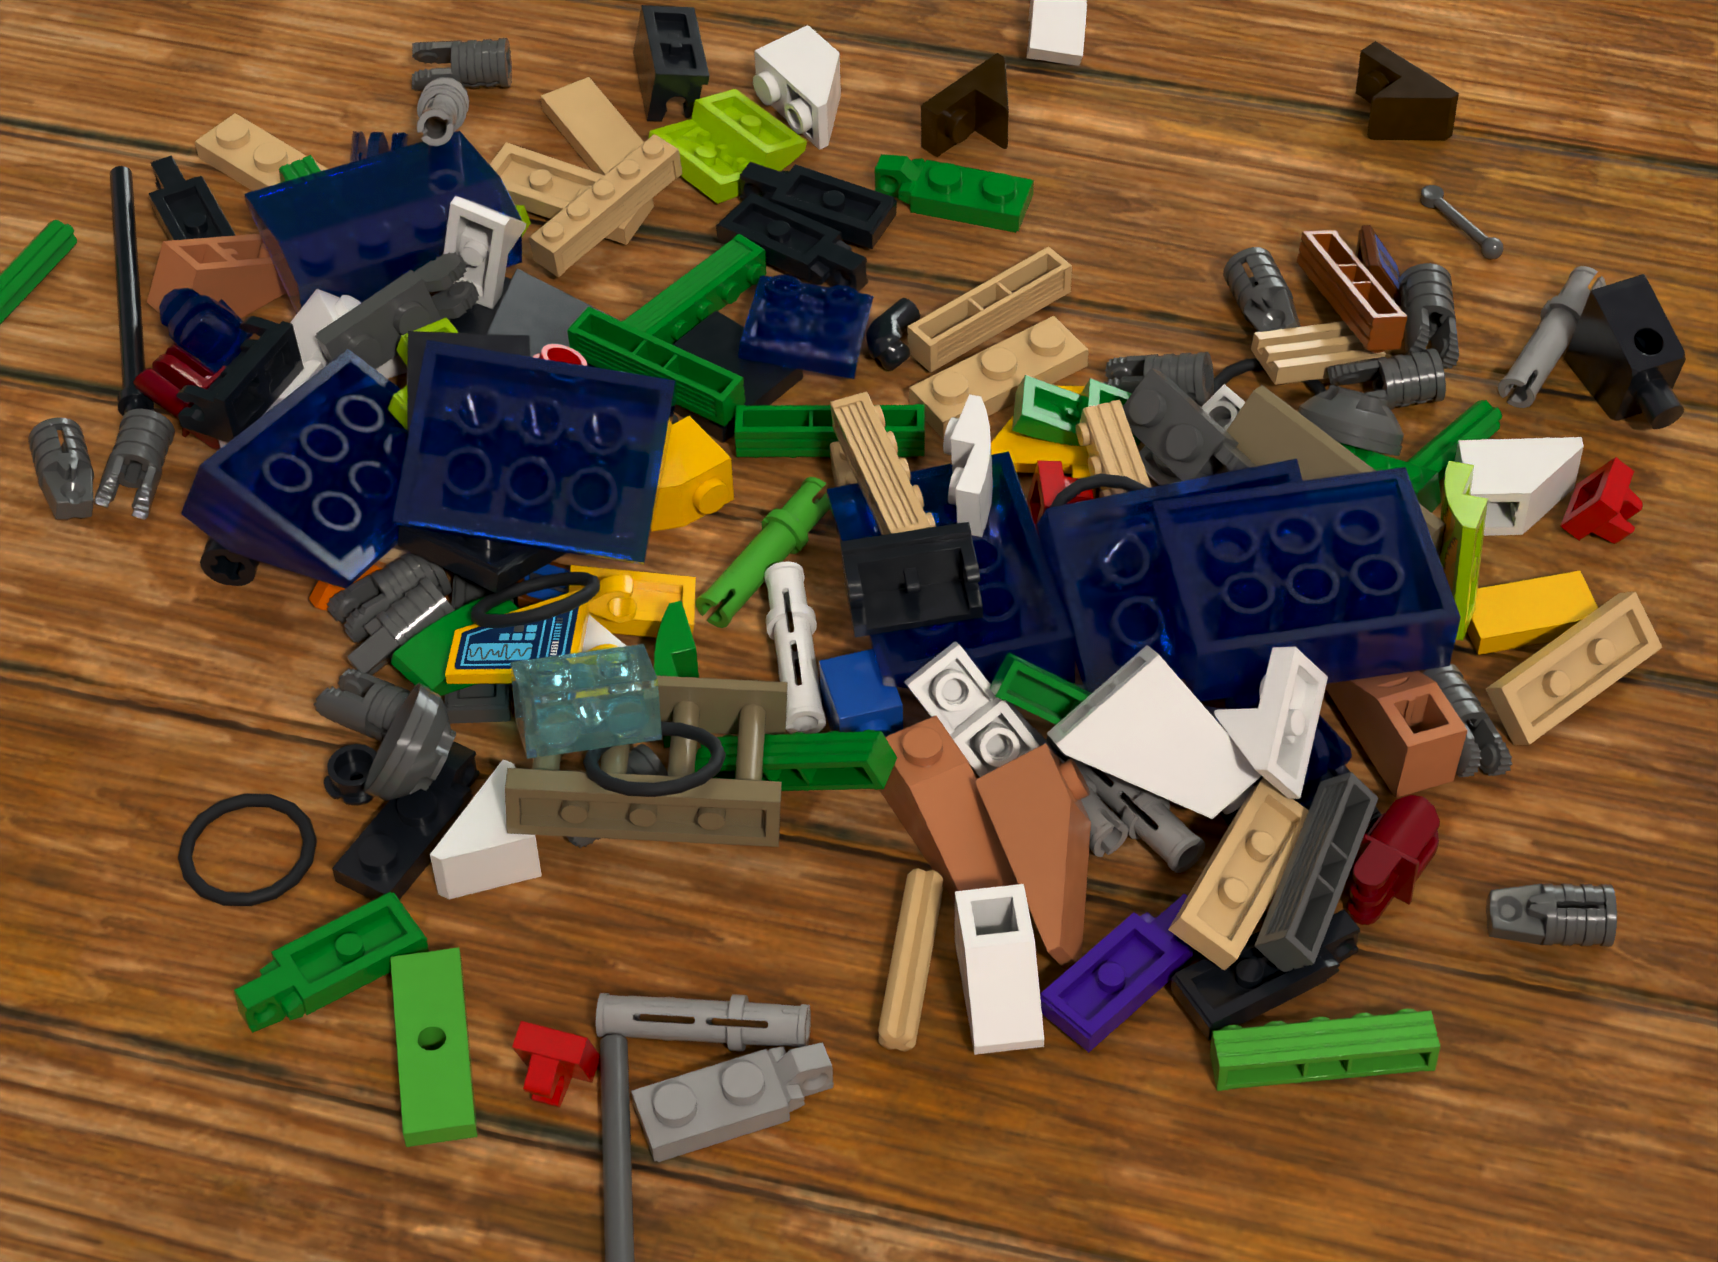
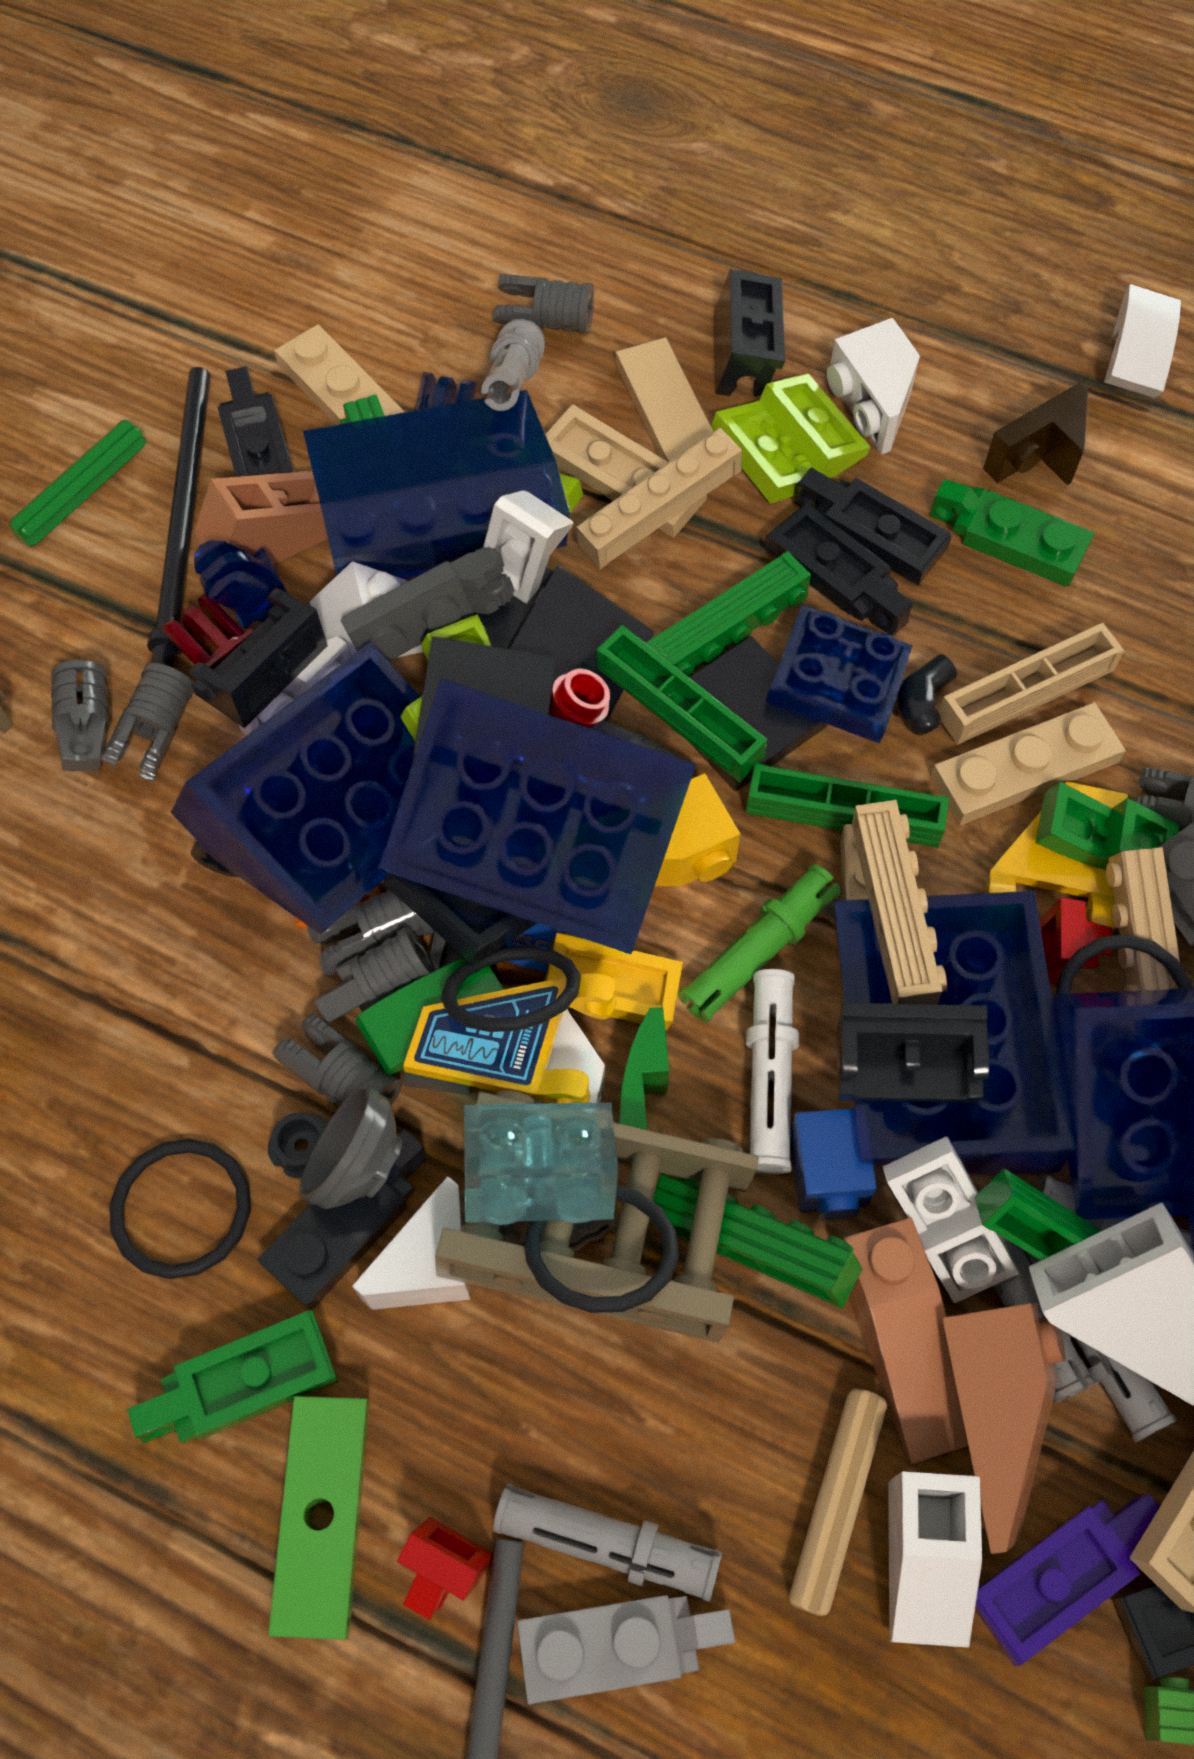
camera: 10 degrees right, 15 degrees up
white slope [943,394,993,537] -> none

